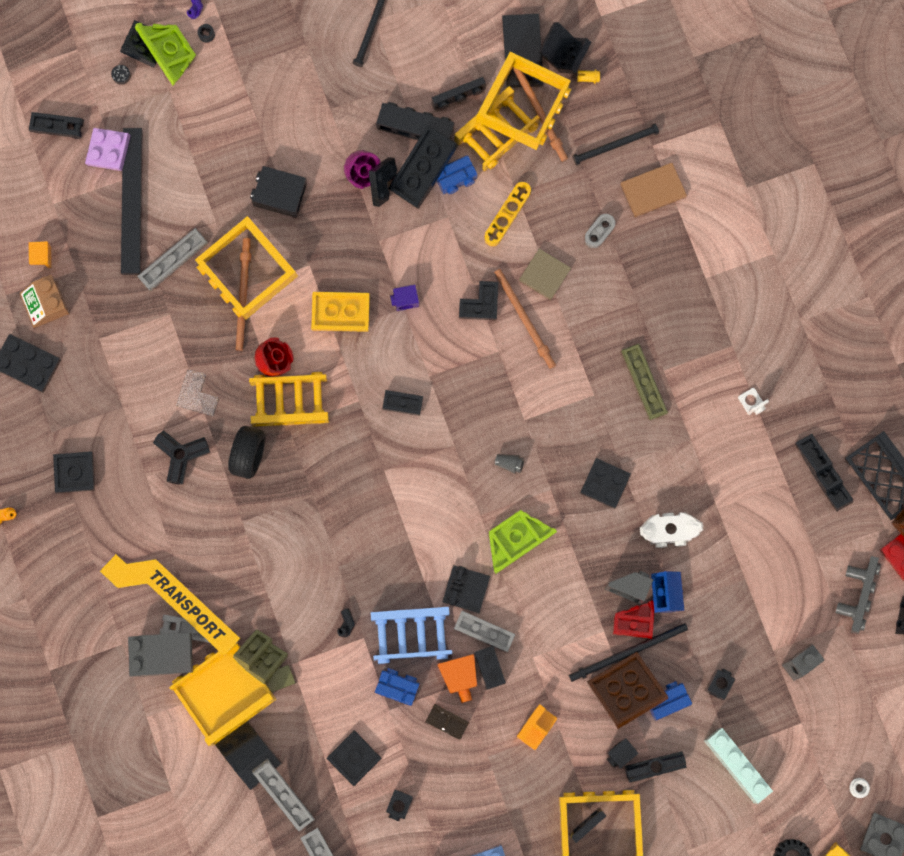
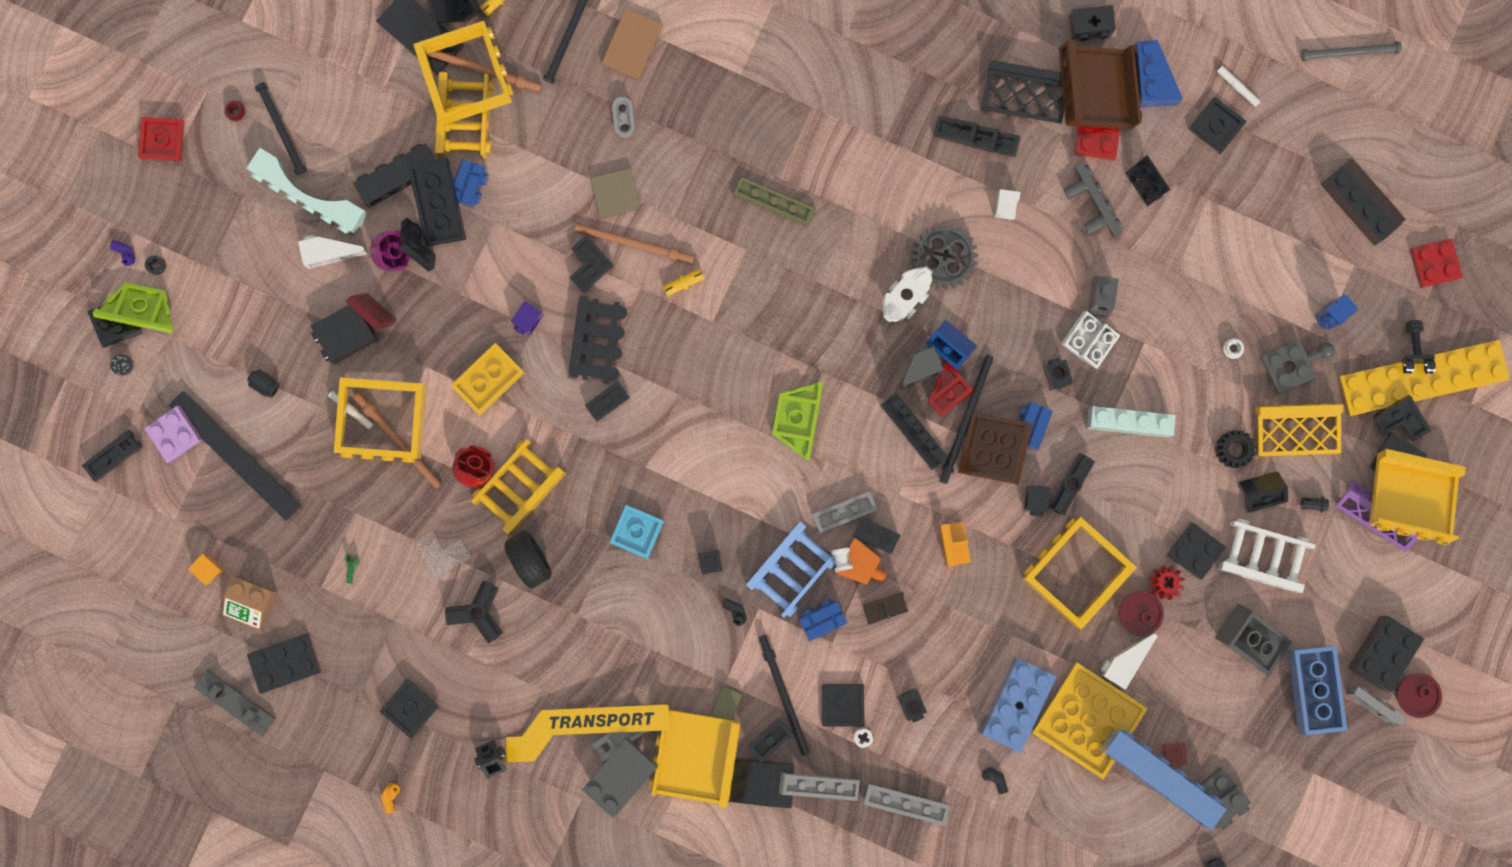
camera: 45 degrees left, 5 degrees up
light grey tile [137,228,208,292] -> none
olive slope [233,629,288,684] -> none
black plate [432,77,486,110] -> none
black hinge [442,565,490,613] -> none
yellow beam [484,182,531,247] -> none
dark grey cone [495,454,524,474] -> none
black tile [570,808,606,843] -> none
black plate [580,458,631,509] -> none
white bracket [738,388,769,415] -> none
none -> light aqua arch [247,148,368,235]
none -> black brick [247,369,280,398]
none -> white slope [298,235,368,269]
none -> white piece [328,390,374,430]
none -> green hand [345,553,359,583]
none -> dark red tile [346,293,397,329]
none -> black brick [474,740,507,779]
none -> black fence [568,295,628,384]
none -> medium azure plate [609,505,664,559]
none -> yellow pin [662,268,705,297]
none -> black panel [698,550,723,575]
none -> black brick [748,717,793,763]
none -> black bar [758,634,810,756]
none -> white bush [831,548,853,572]
none -> white bush [853,727,873,748]
none -> black fence [880,393,948,470]
none -> dark grey gear [911,223,978,290]
none -> white panel [994,189,1020,220]
none -> white slope [1061,311,1120,369]

